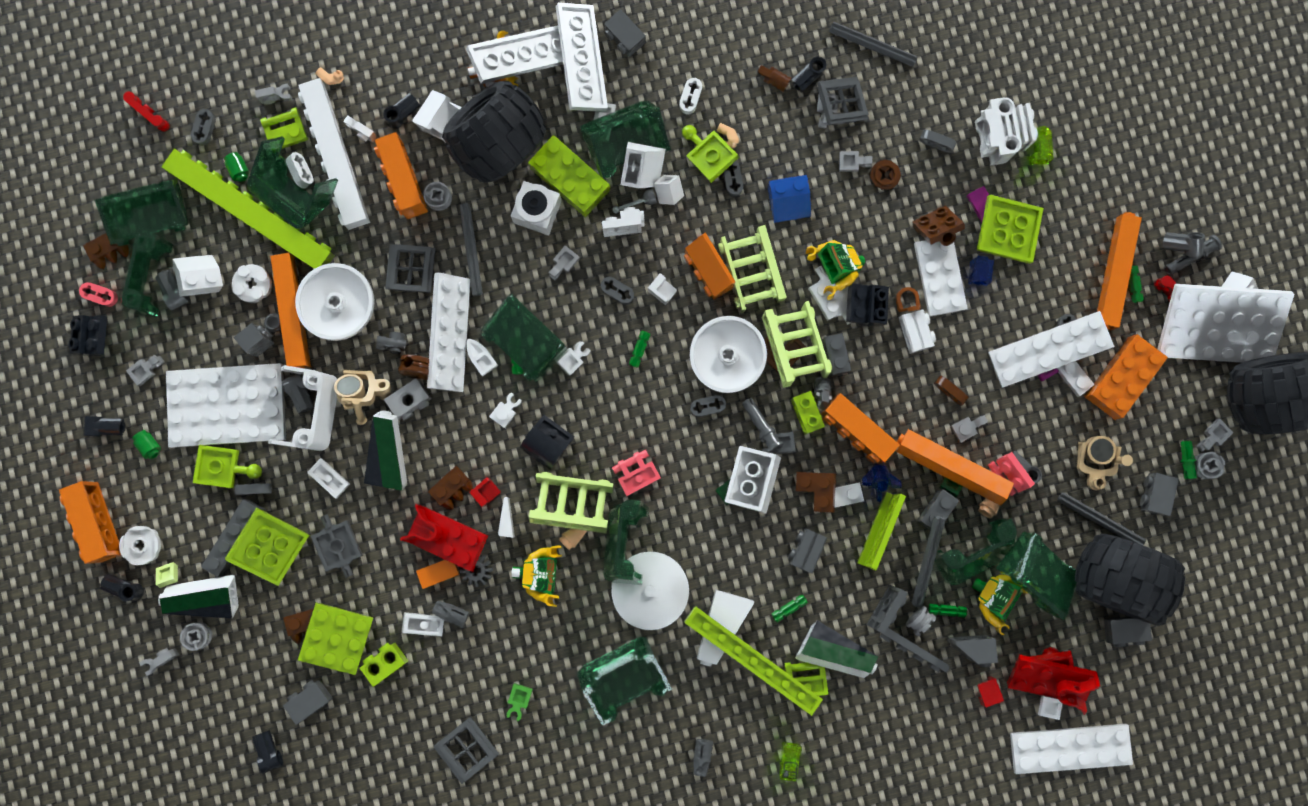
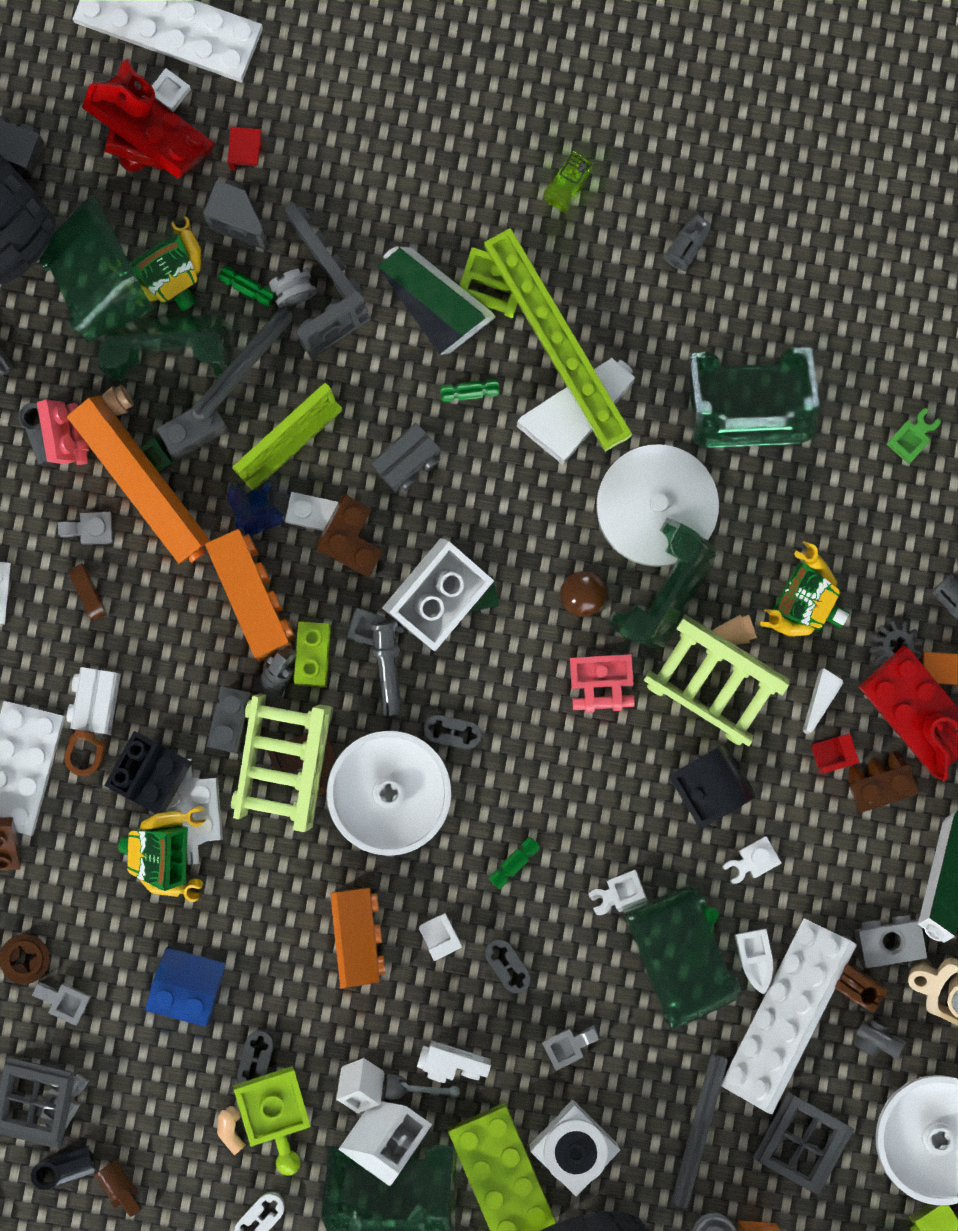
camera: 155 degrees left, 0 degrees up
yellowish green fence [718,225,787,313] -> none
none -> reddish brown hair [560,571,609,617]

